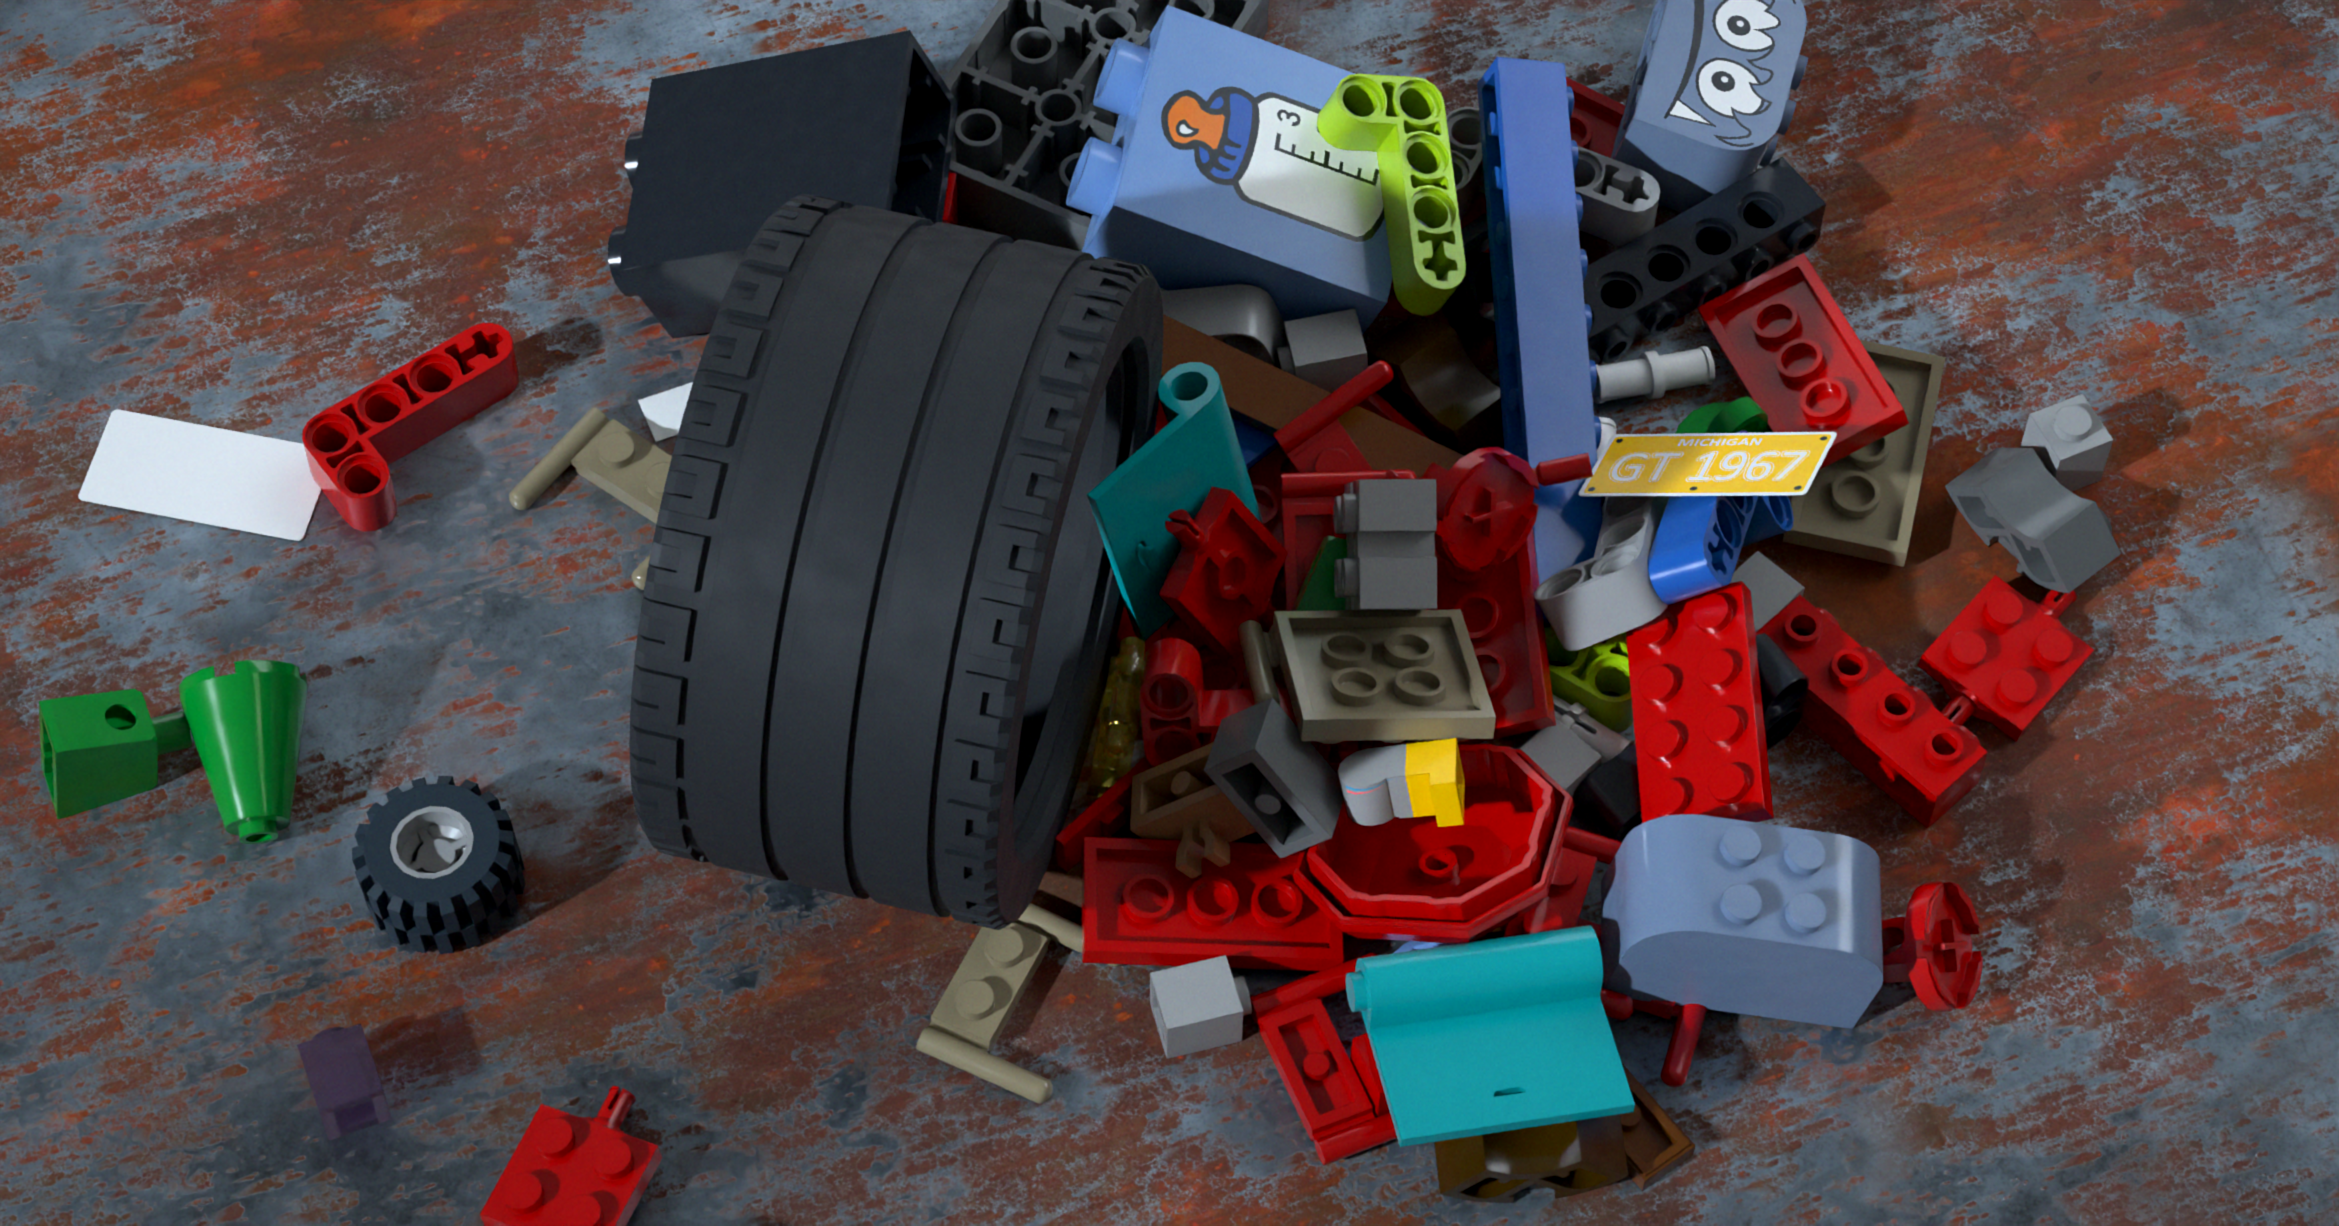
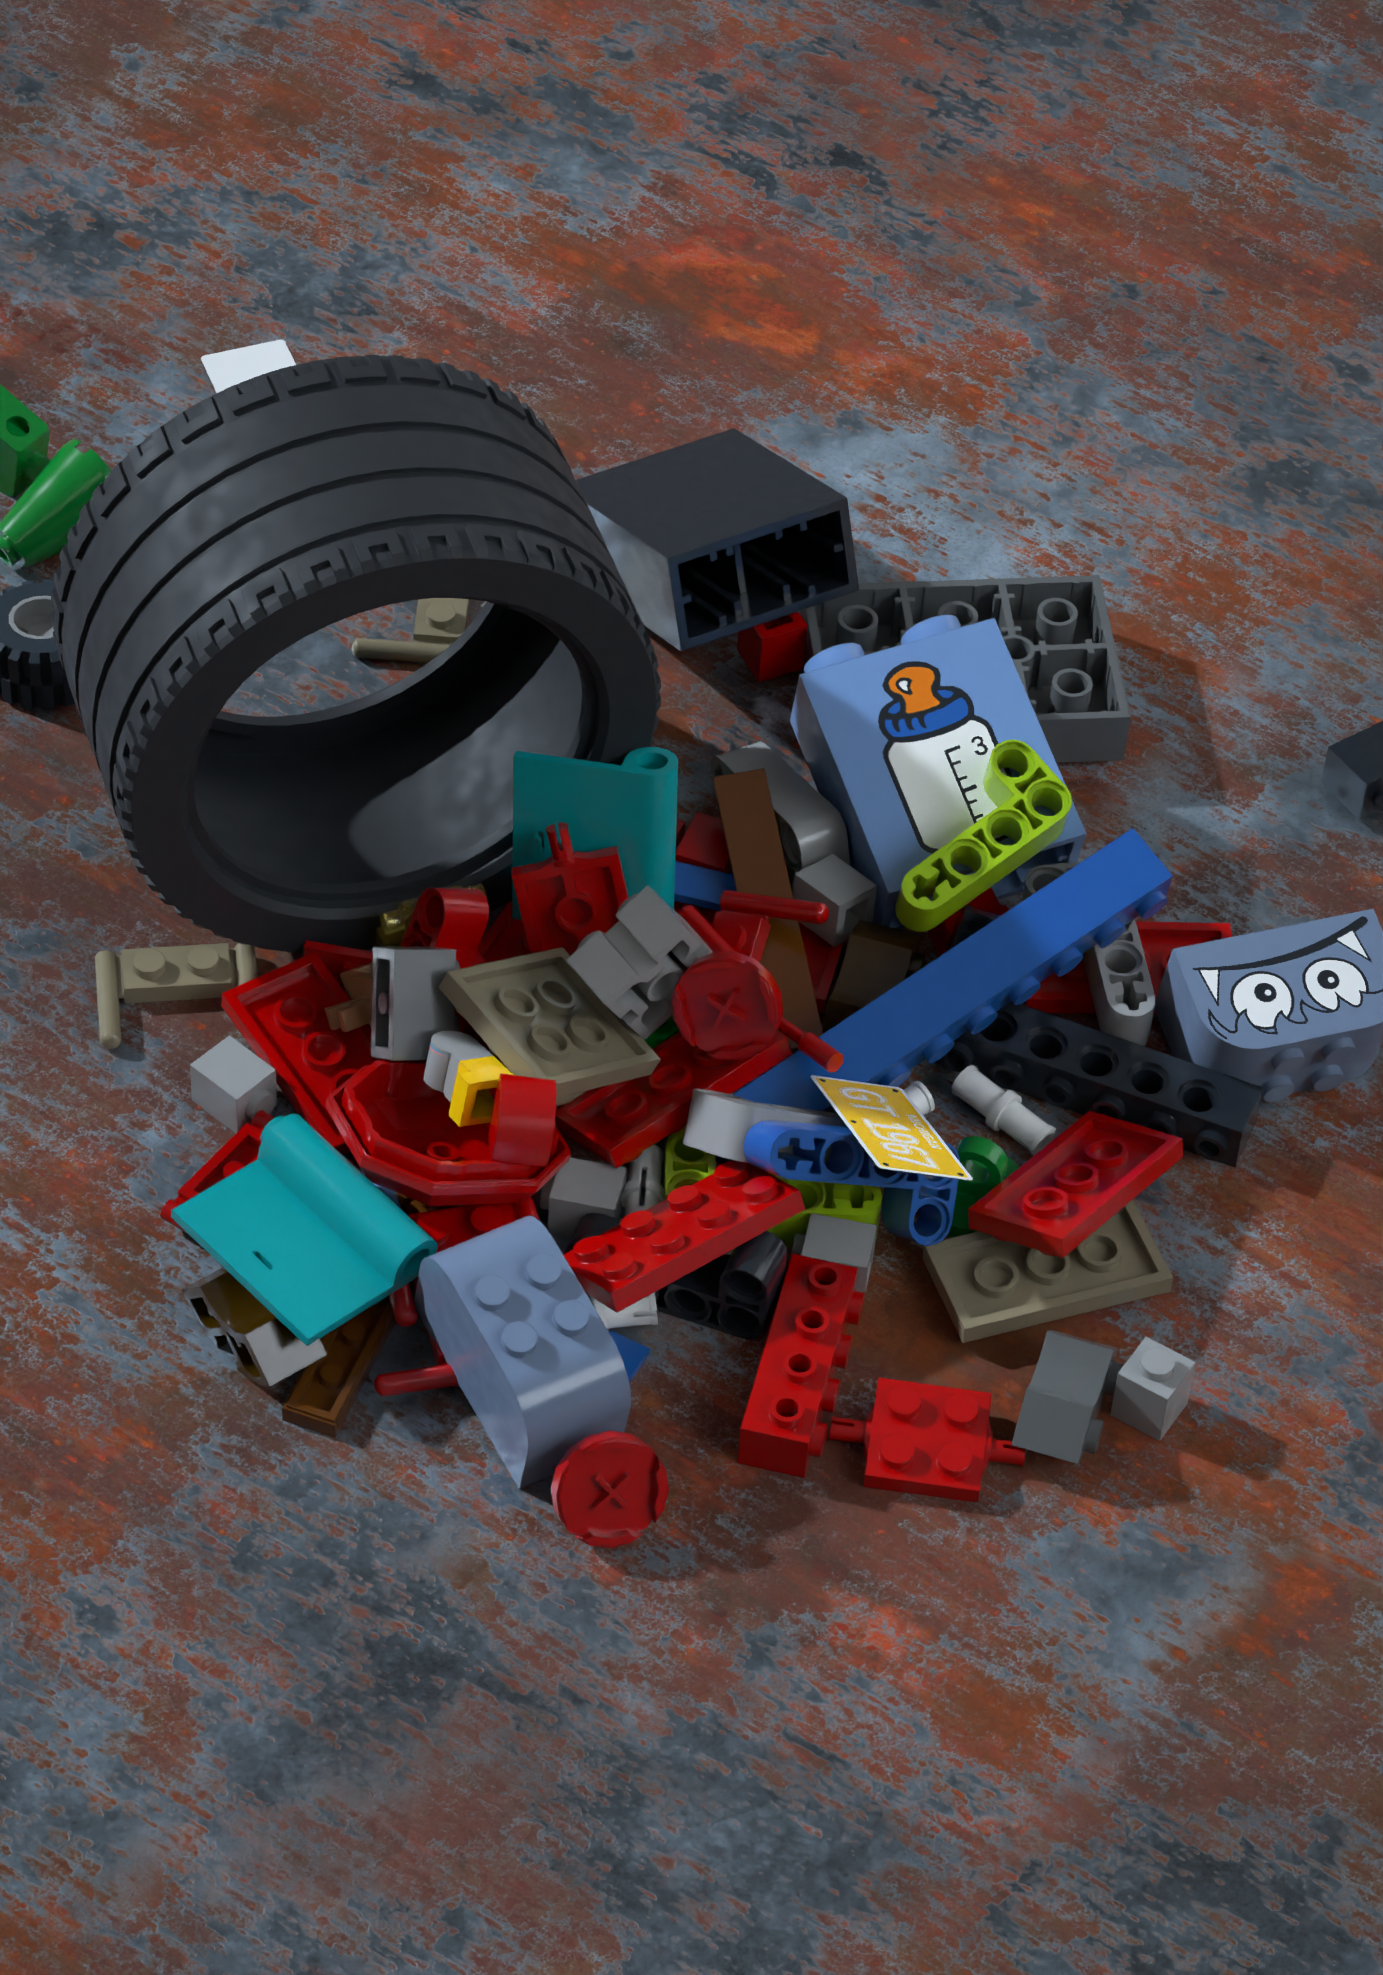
camera: 55 degrees right, 10 degrees down
none -> red brick [488,1073,556,1167]

